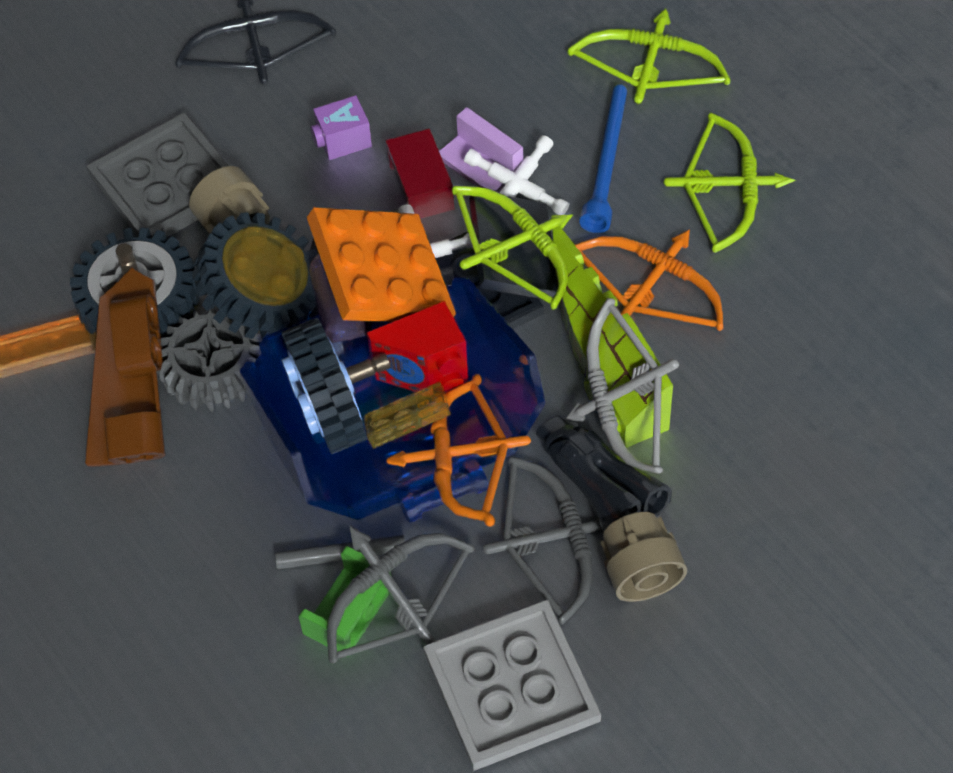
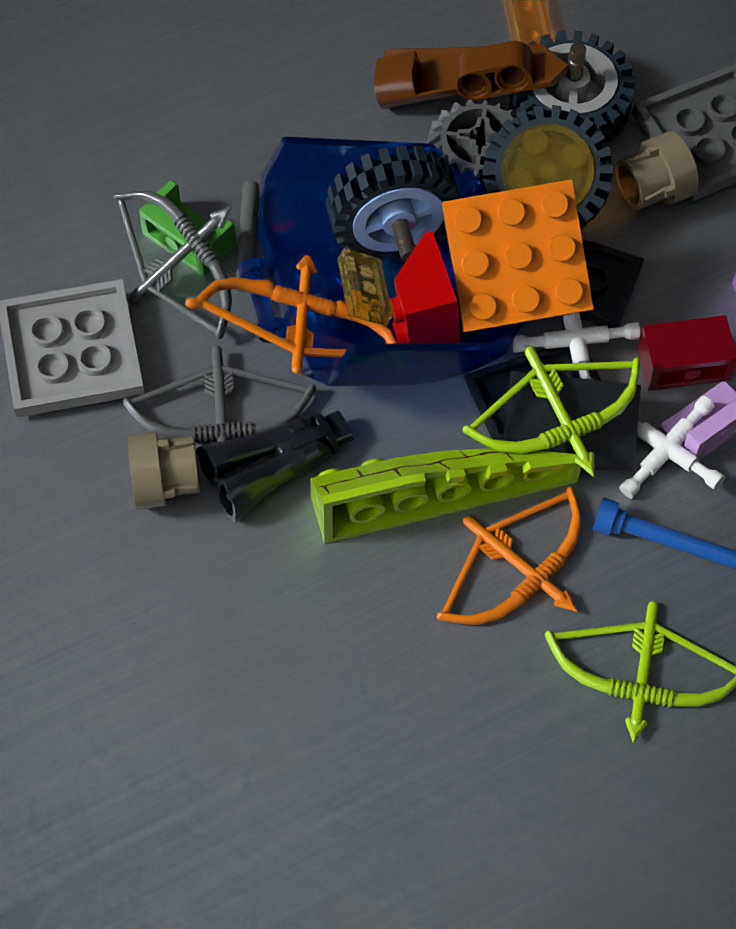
camera: 95 degrees right, 5 degrees up
light grey piece [564,298,679,474] -> none

